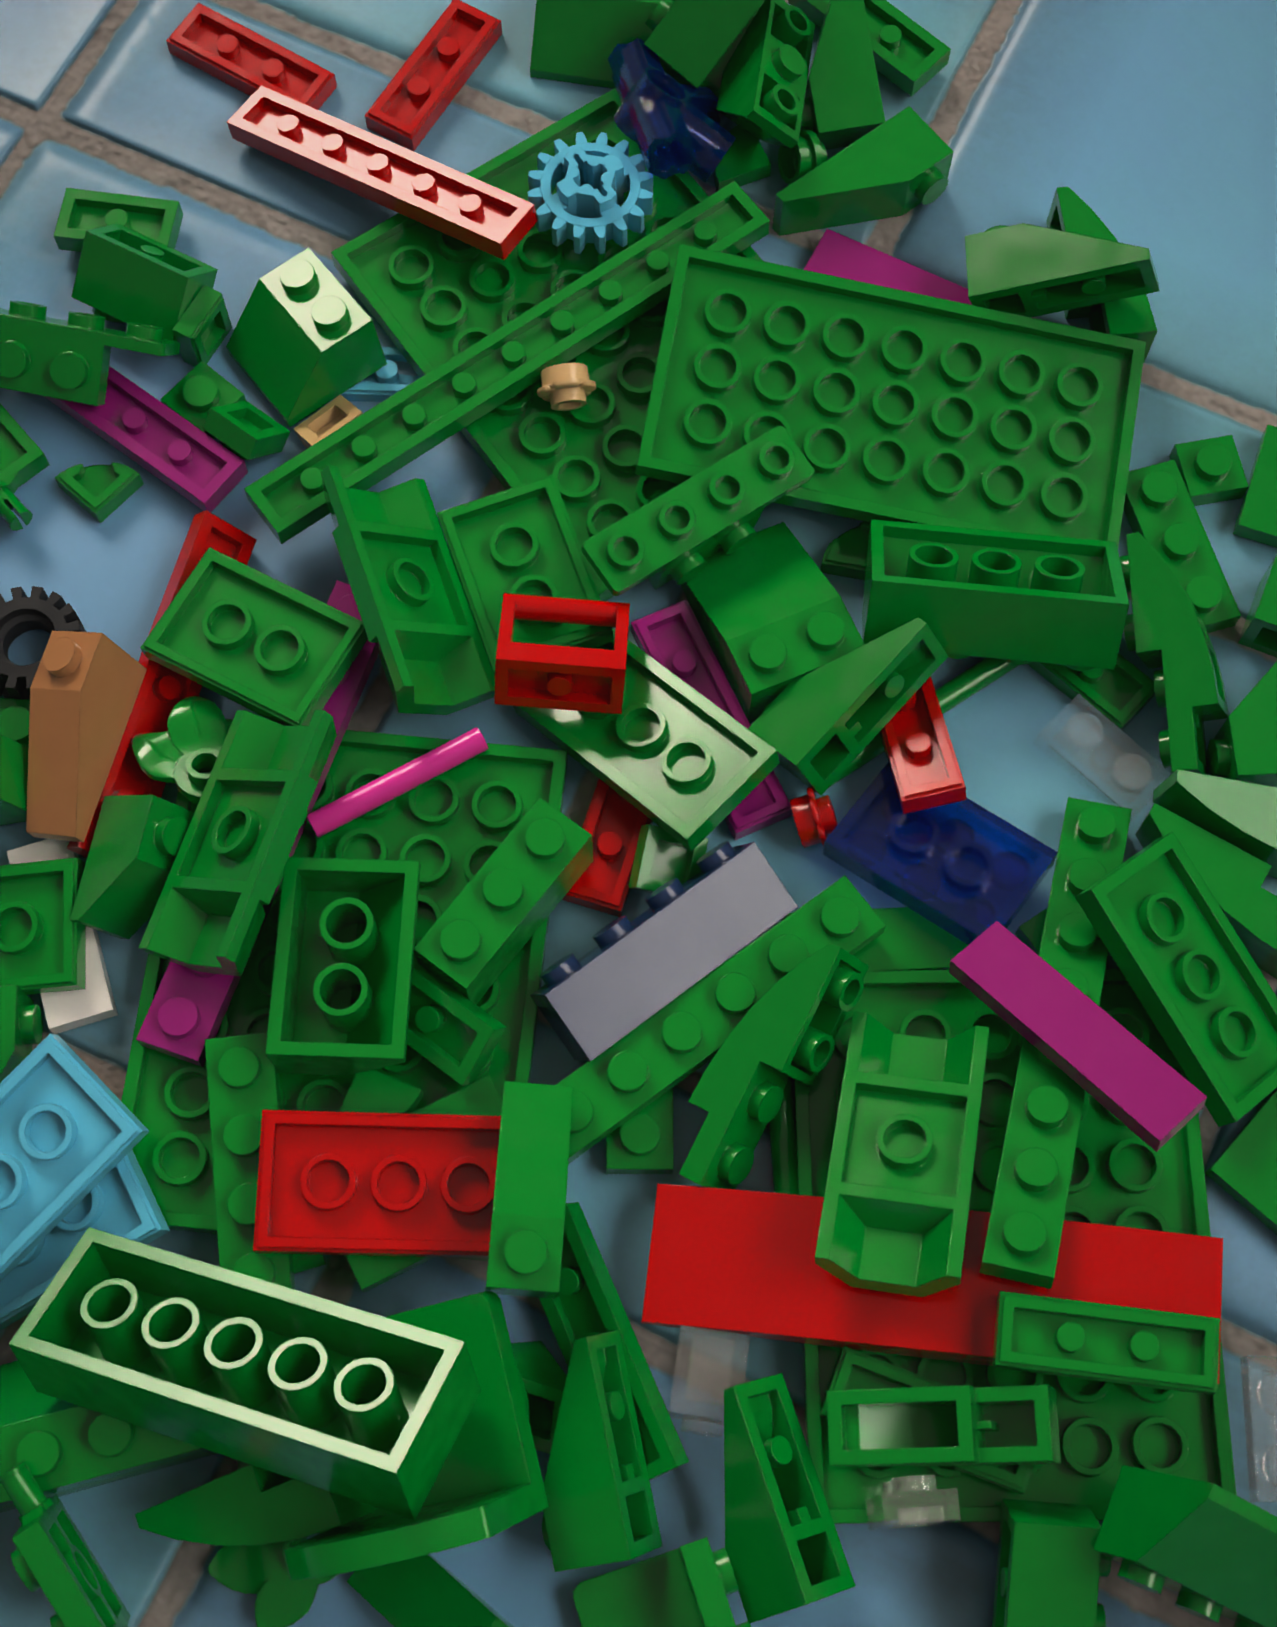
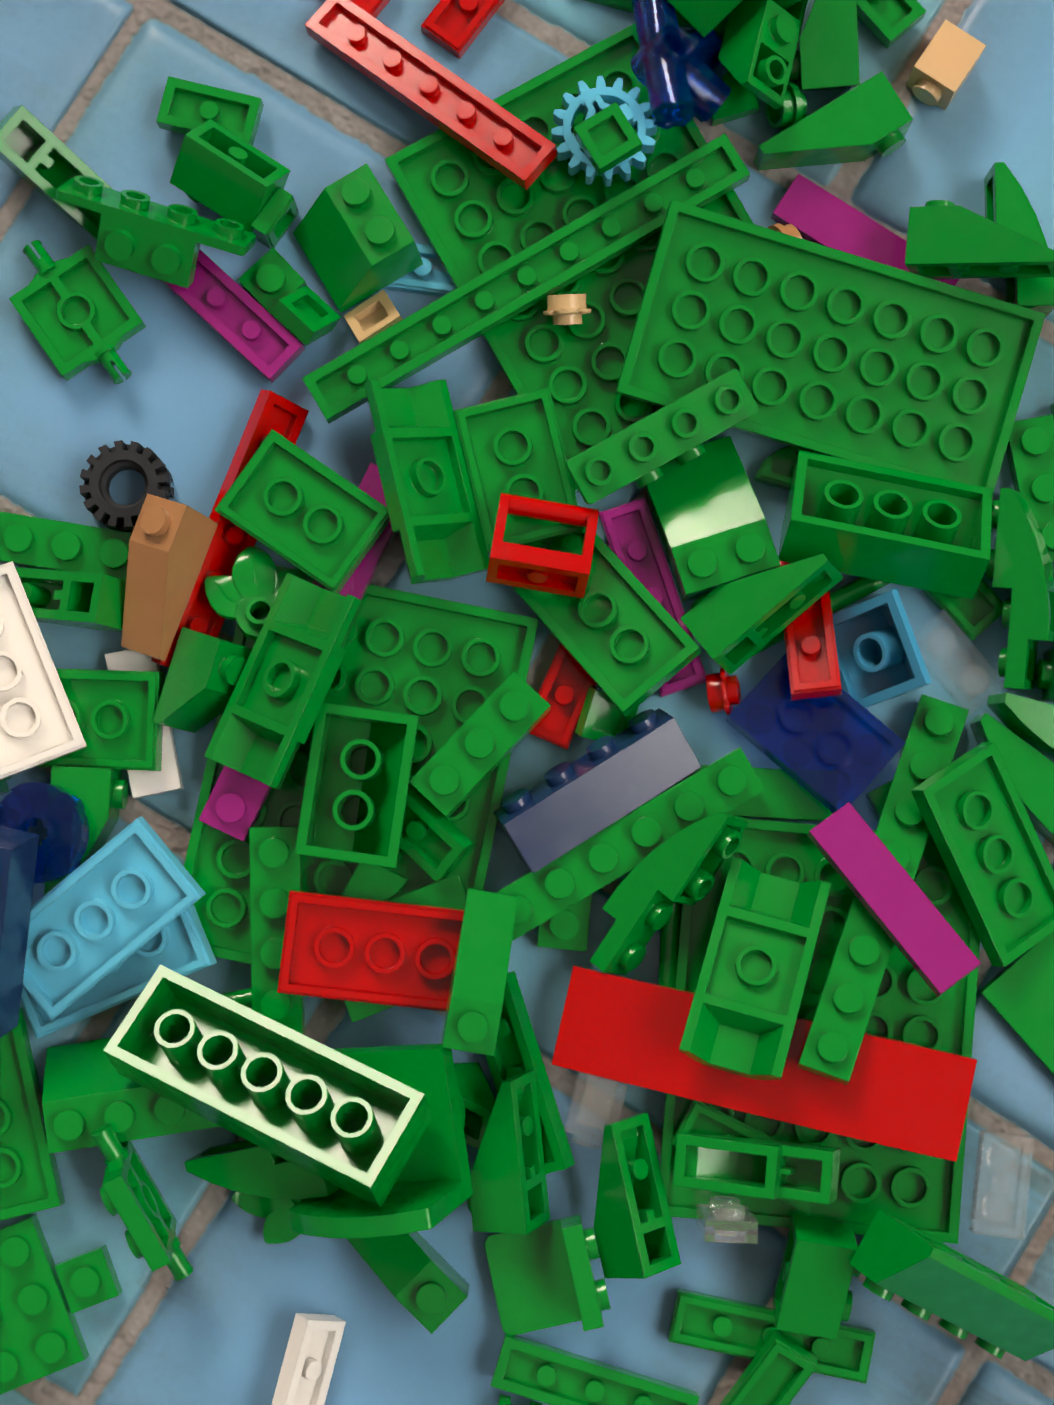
camera: 10 degrees right, 15 degrees up
green tile [55,462,144,523] -> none
dark pink bar [307,727,489,838] -> none
green tile [992,1291,1220,1395] -> none
none -> green plate [573,102,642,176]
none -> dark azure slope [832,589,932,714]
none -> tan brick [905,20,986,110]

